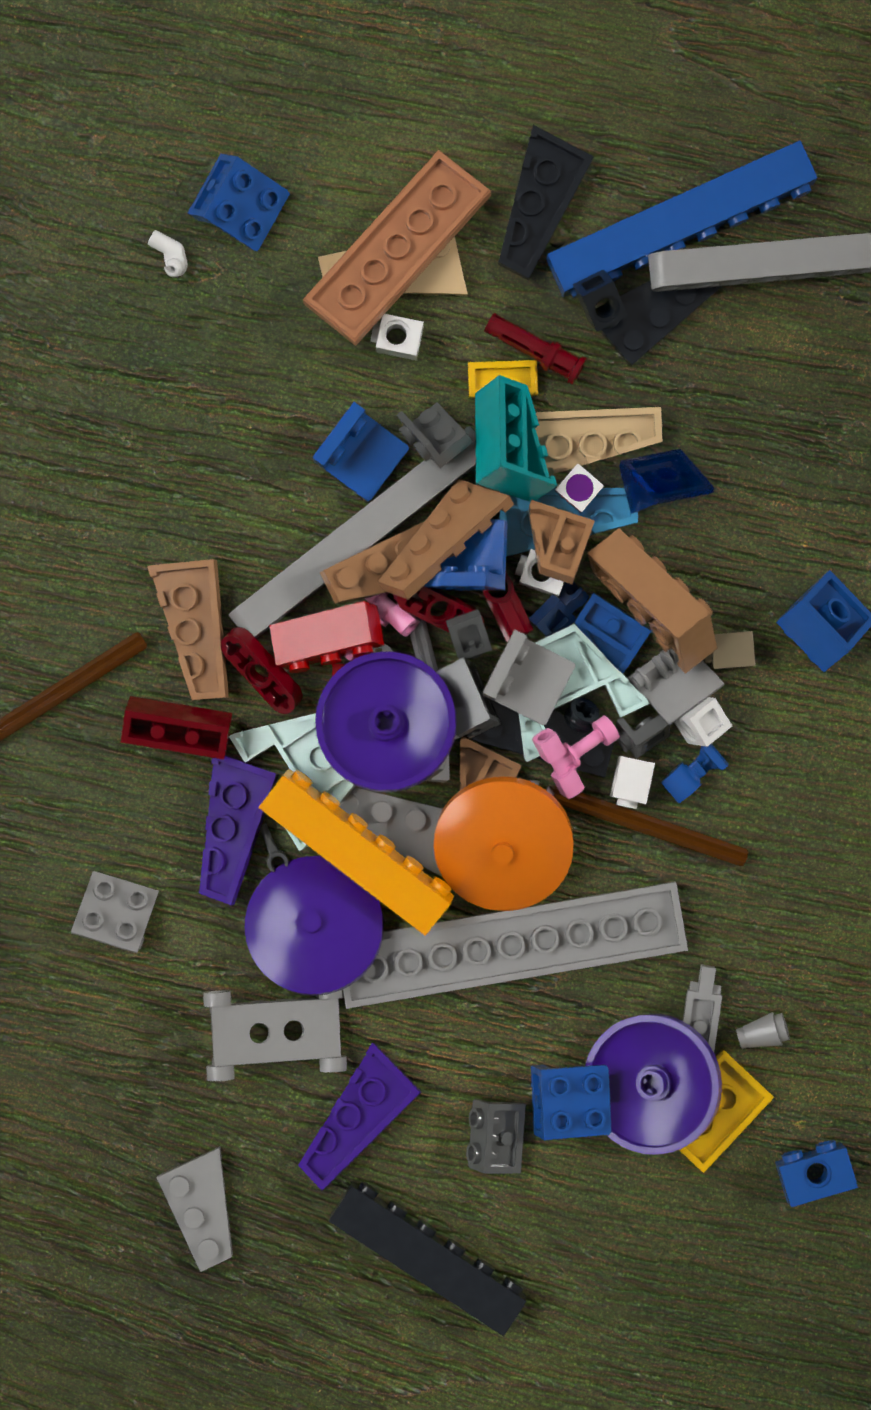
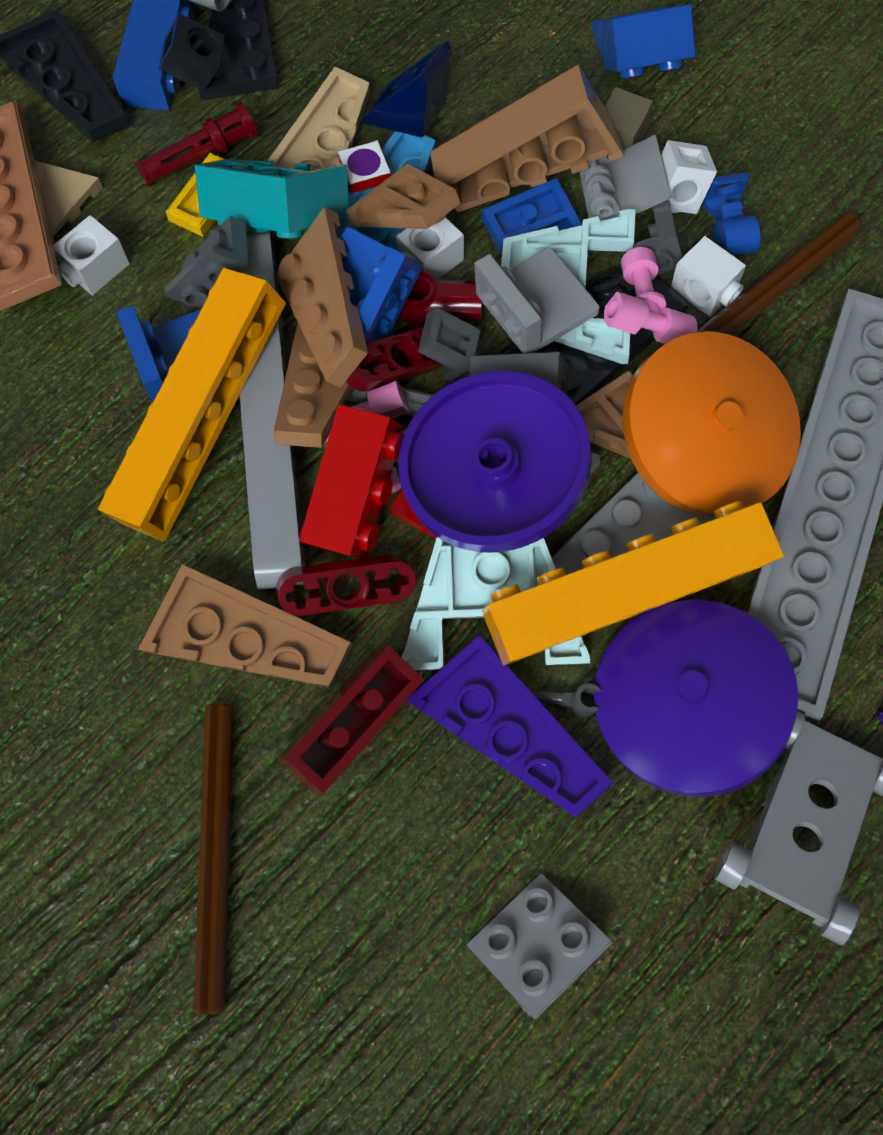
camera: 55 degrees left, 20 degrees down
dark blue plate [529,581,589,637] -> none
none -> light orange brick [97,268,286,542]

